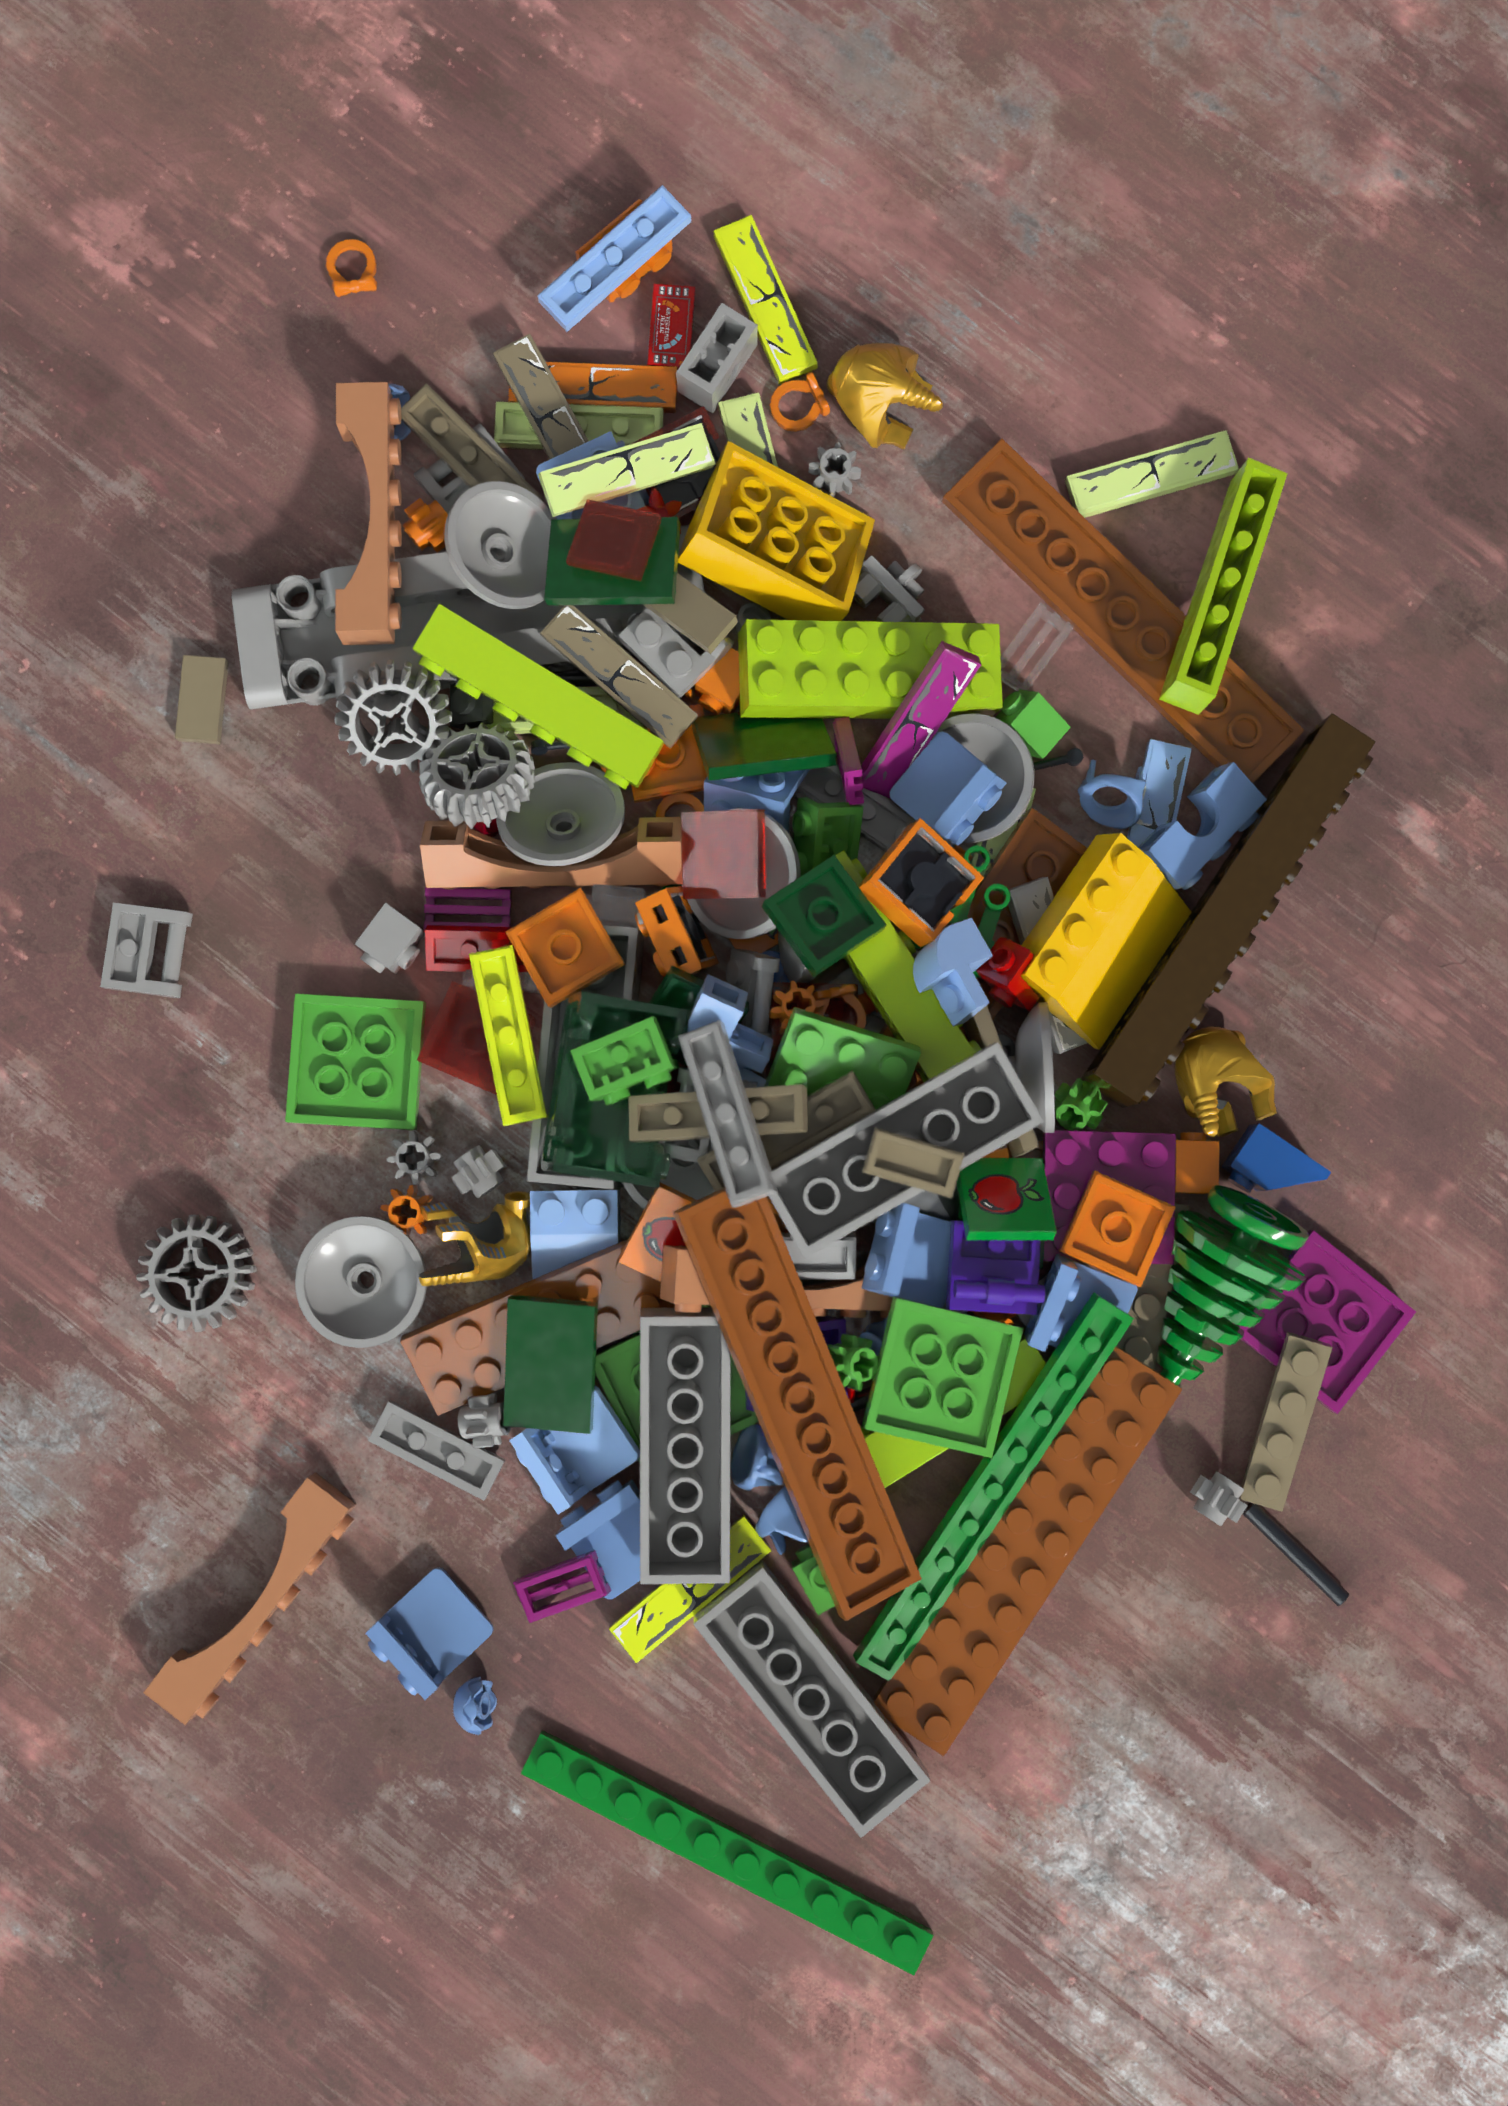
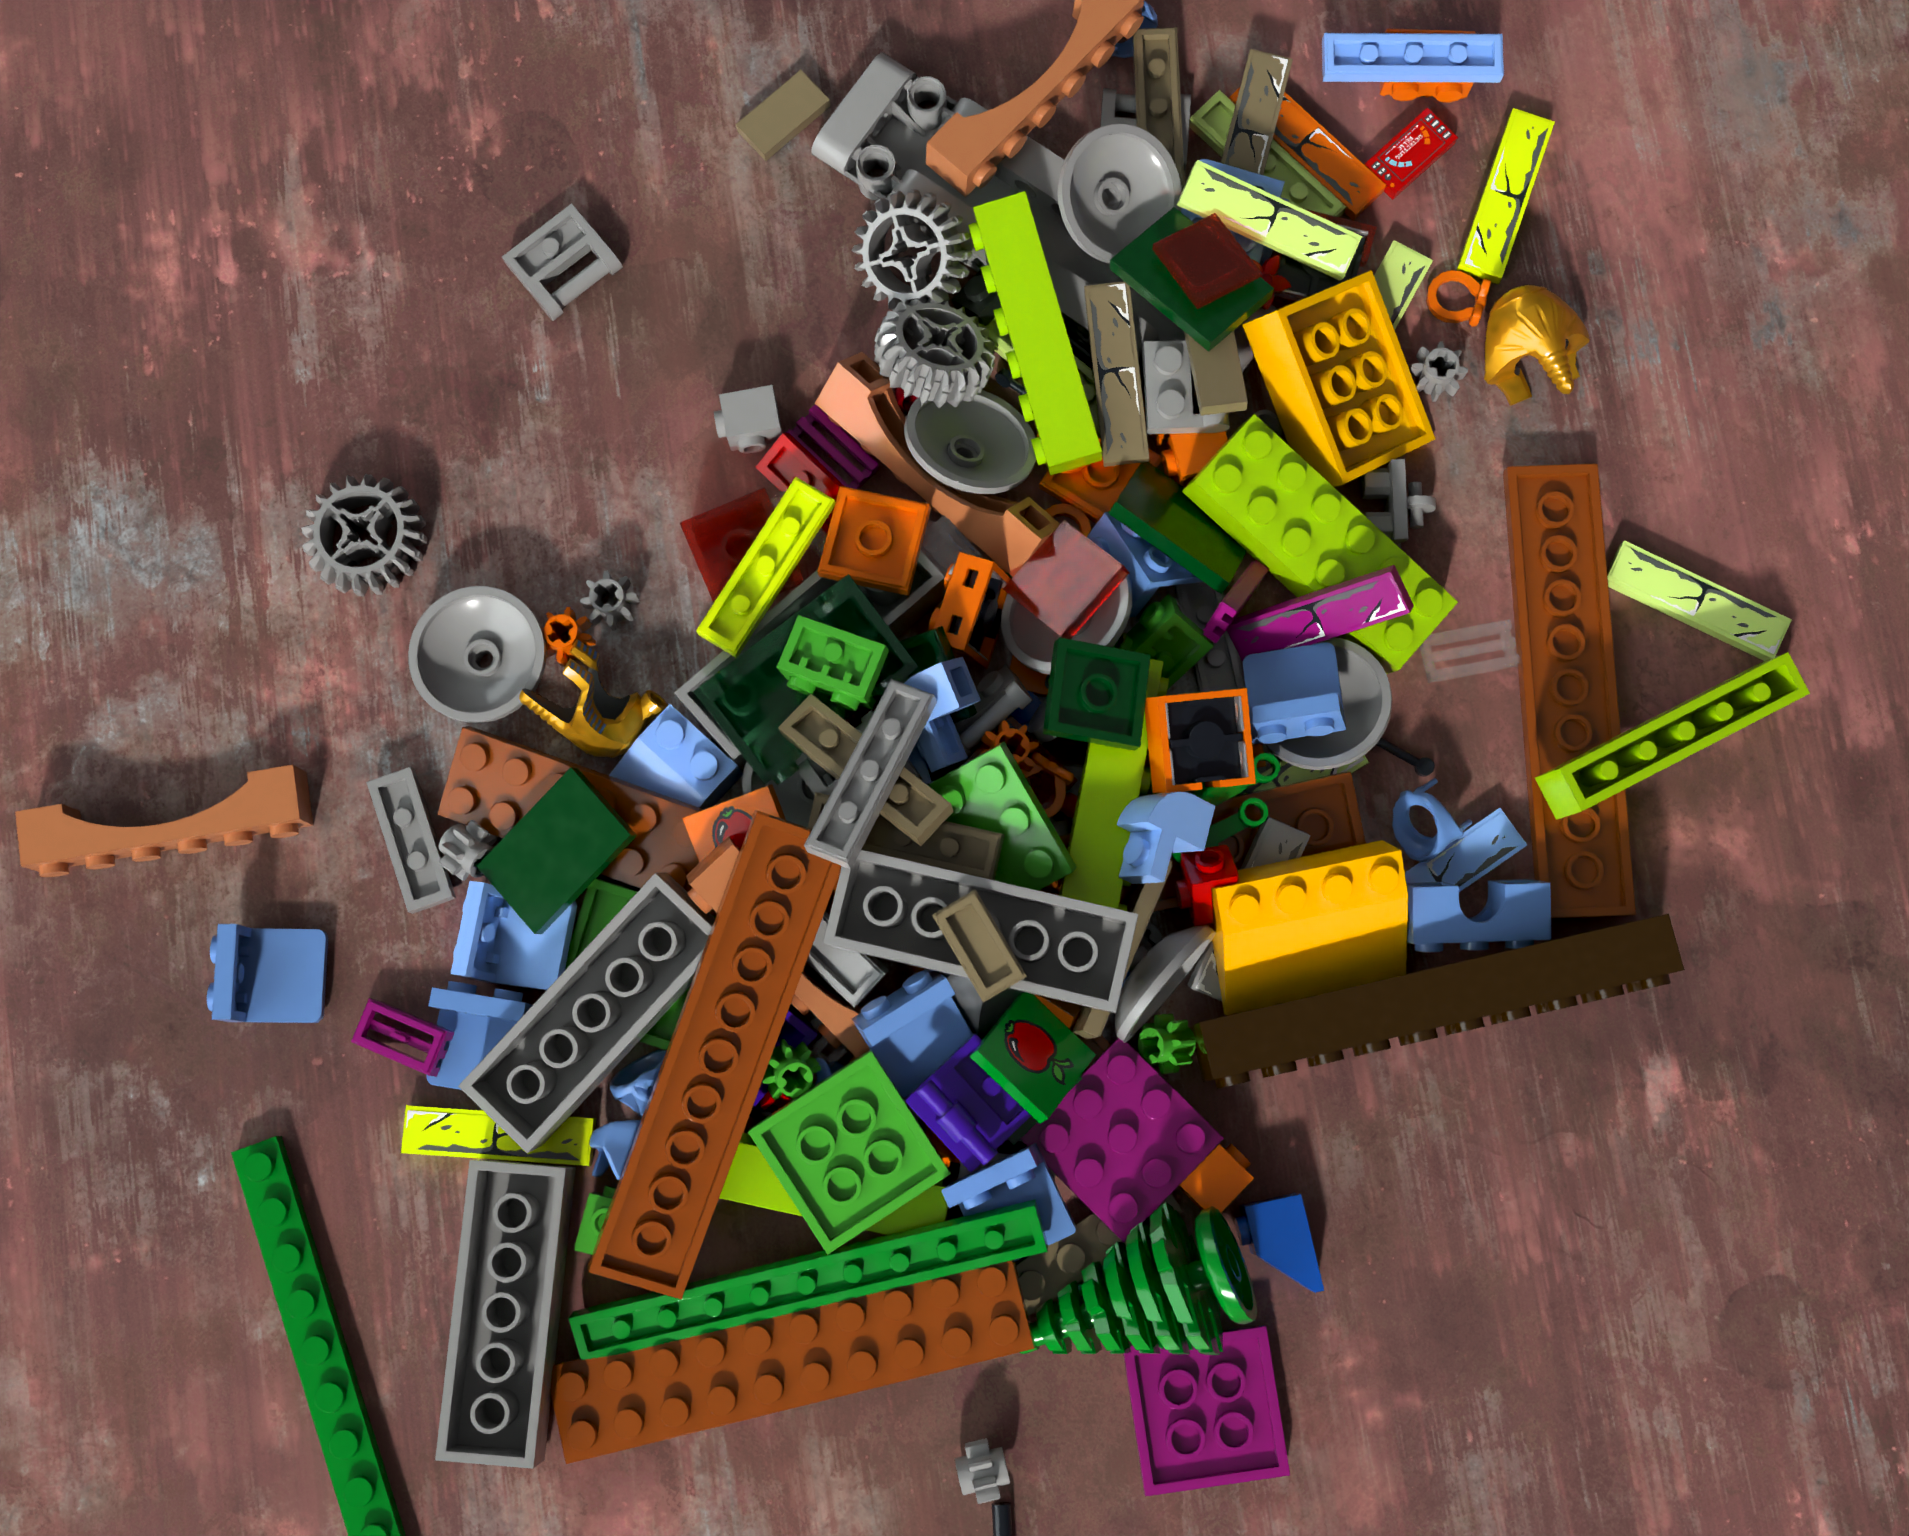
camera: 50 degrees right, 5 degrees down
bright green plate [285,994,426,1131] -> none
orange gear [402,498,448,553] -> none
light grey gear [451,1145,506,1199] -> none
medium blue plate [453,1677,497,1735] -> none
light grey brick [676,303,758,413] -> none
bright green brick [995,689,1071,759] -> none
orange tile [1058,1171,1176,1287] -> none
pearl gold piece [1175,1027,1277,1137] -> none
dark tan plate [1239,1332,1333,1512] -> none

